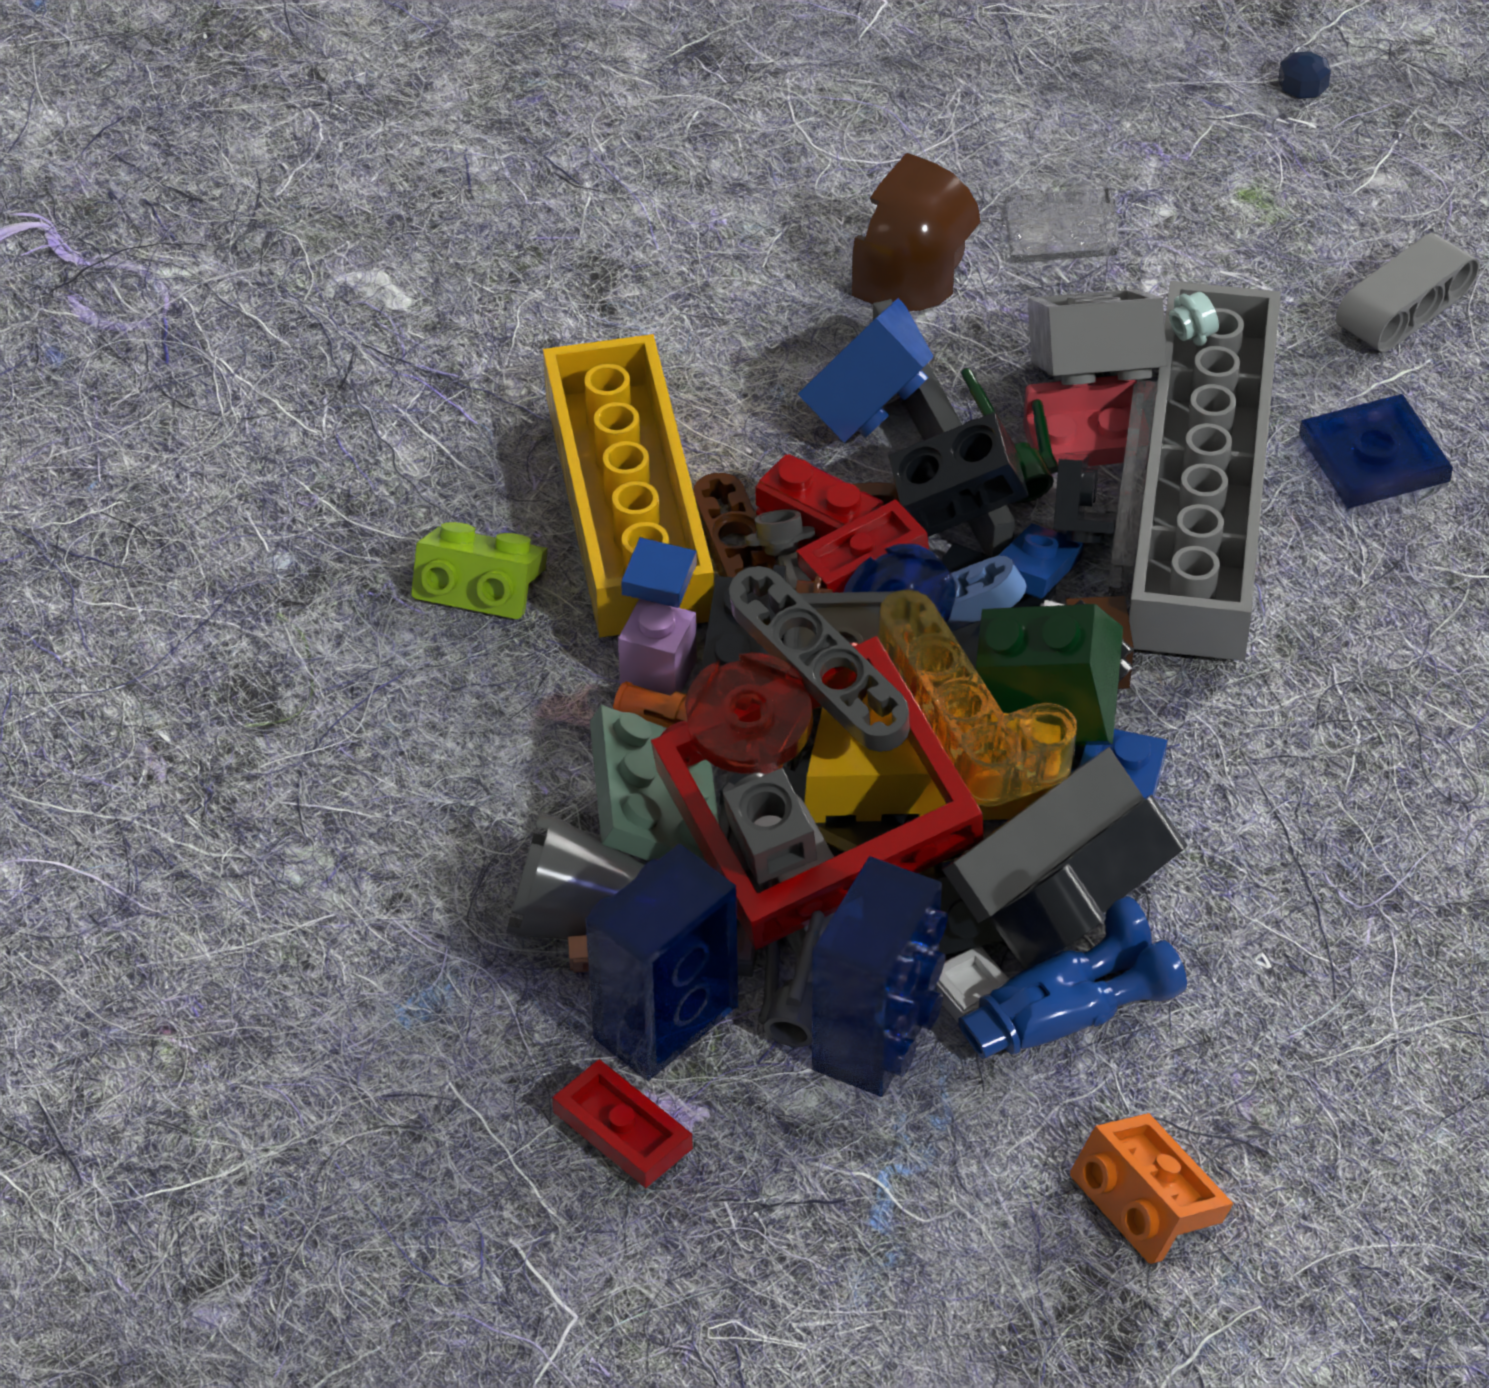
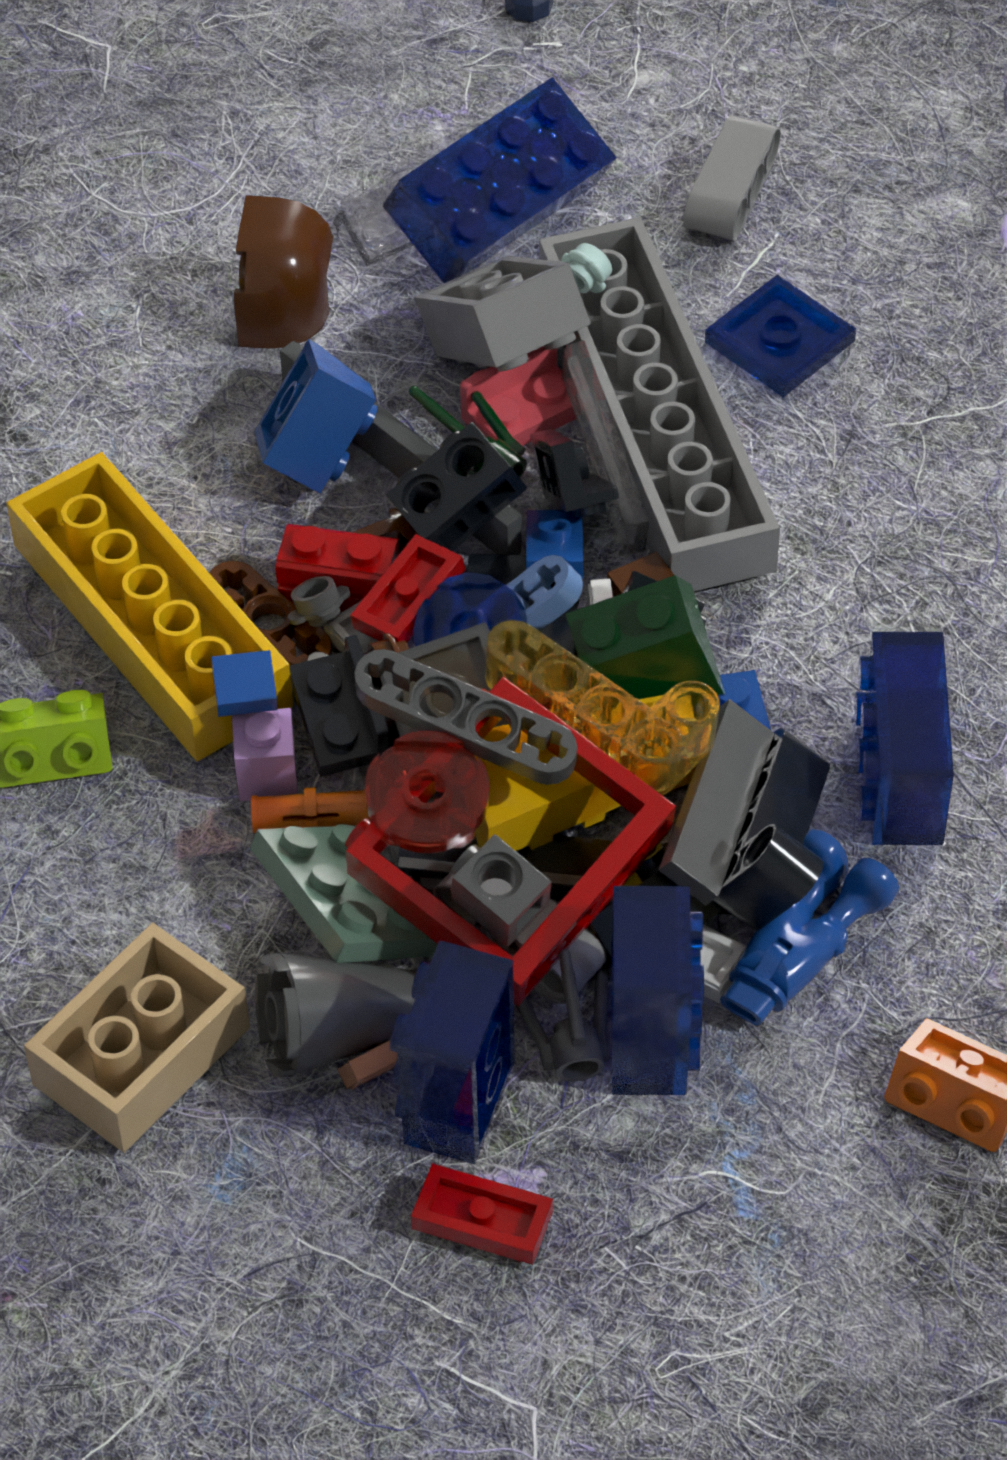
camera: 25 degrees left, 5 degrees up
none -> tan brick [24,922,250,1153]
none -> clear blue brick [382,77,617,283]
none -> clear blue brick [854,632,954,845]

